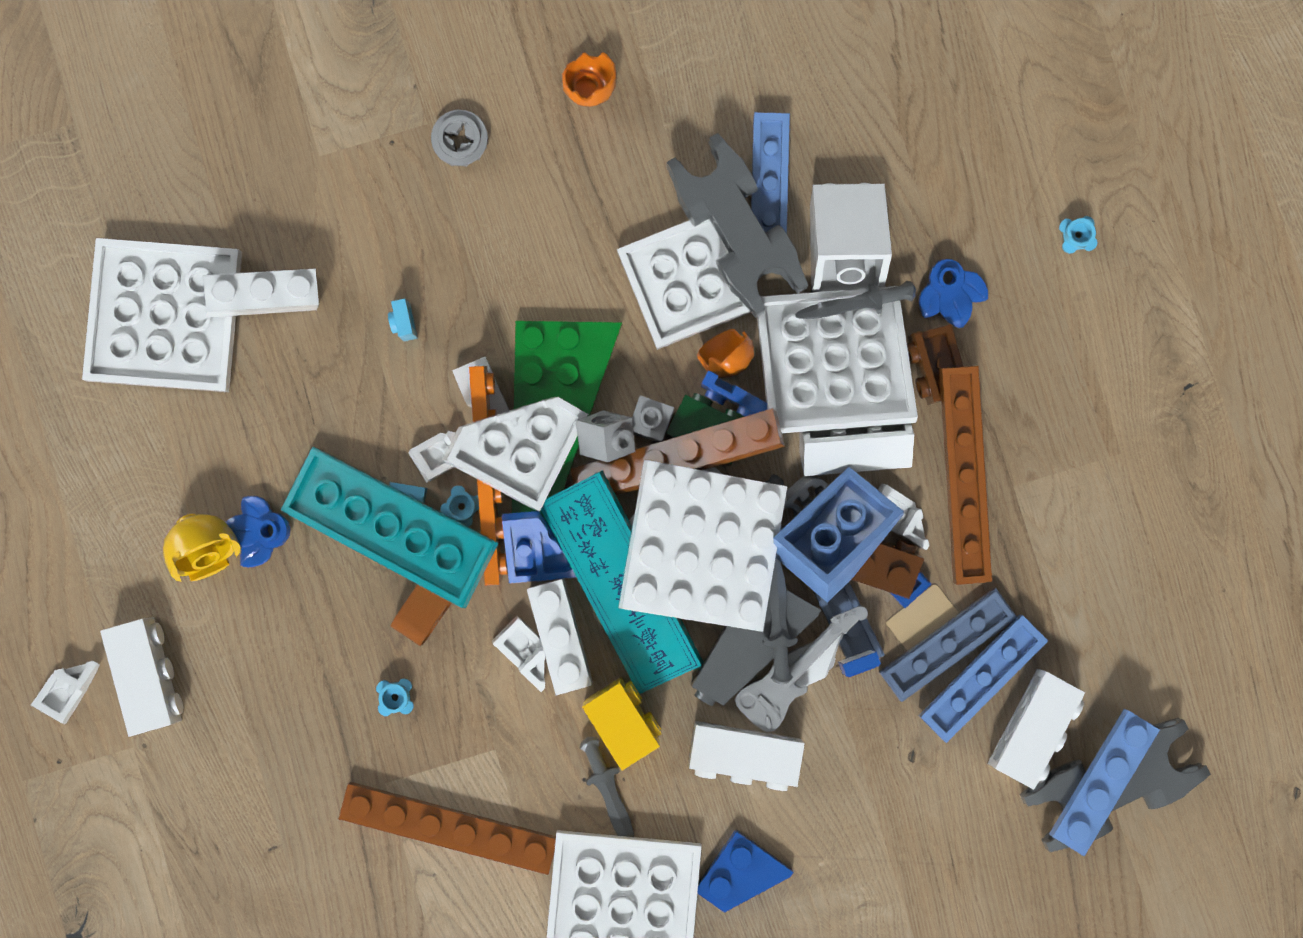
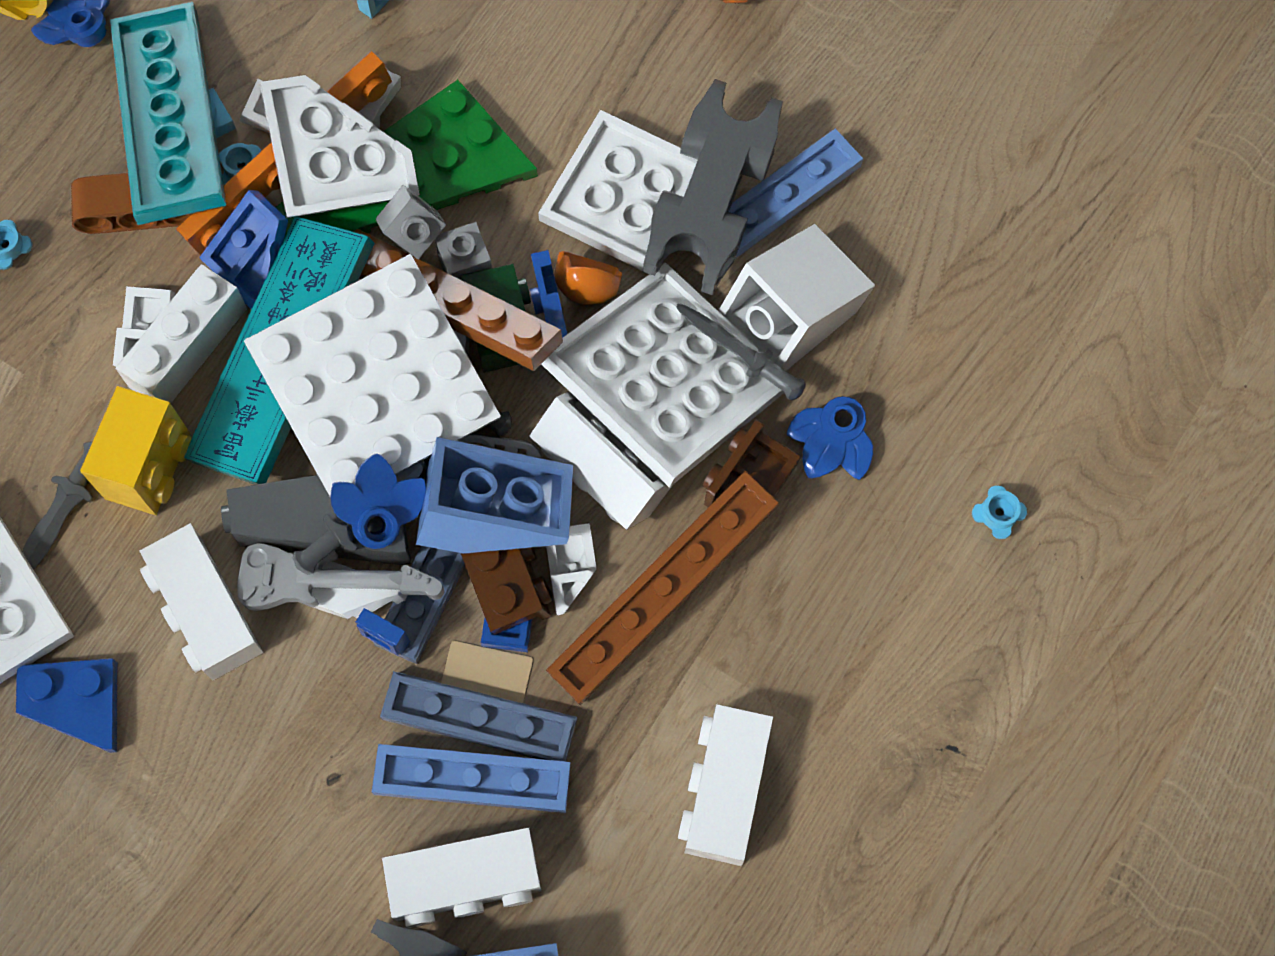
camera: 50 degrees right, 15 degrees down
none -> blue plate [330,453,426,549]
none -> white brick [678,704,773,866]

